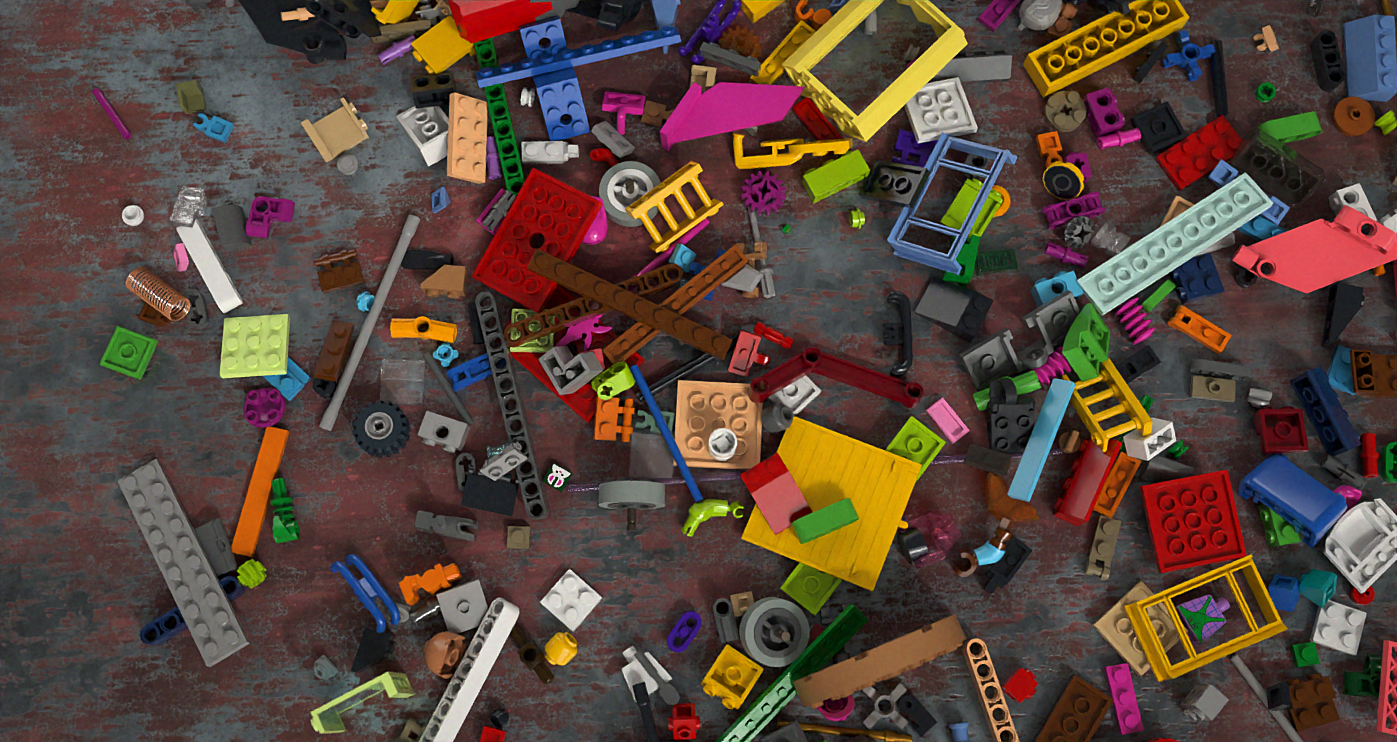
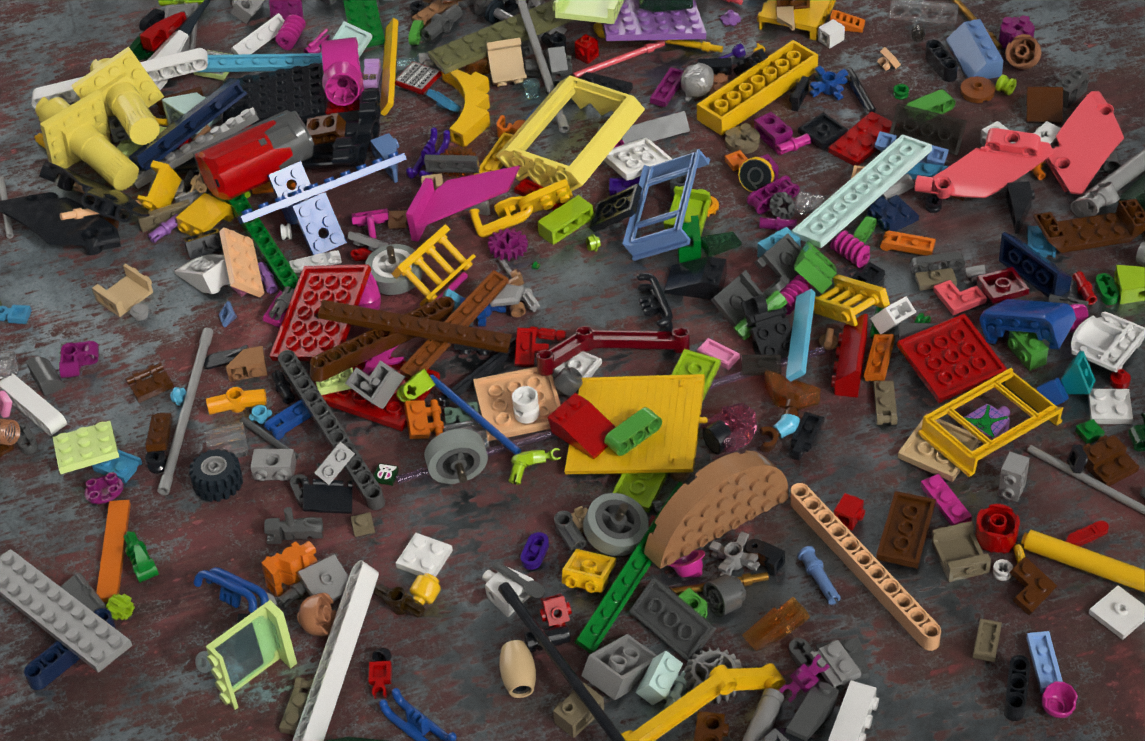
camera: 10 degrees left, 30 degrees down
none -> coral plate [933,280,987,315]

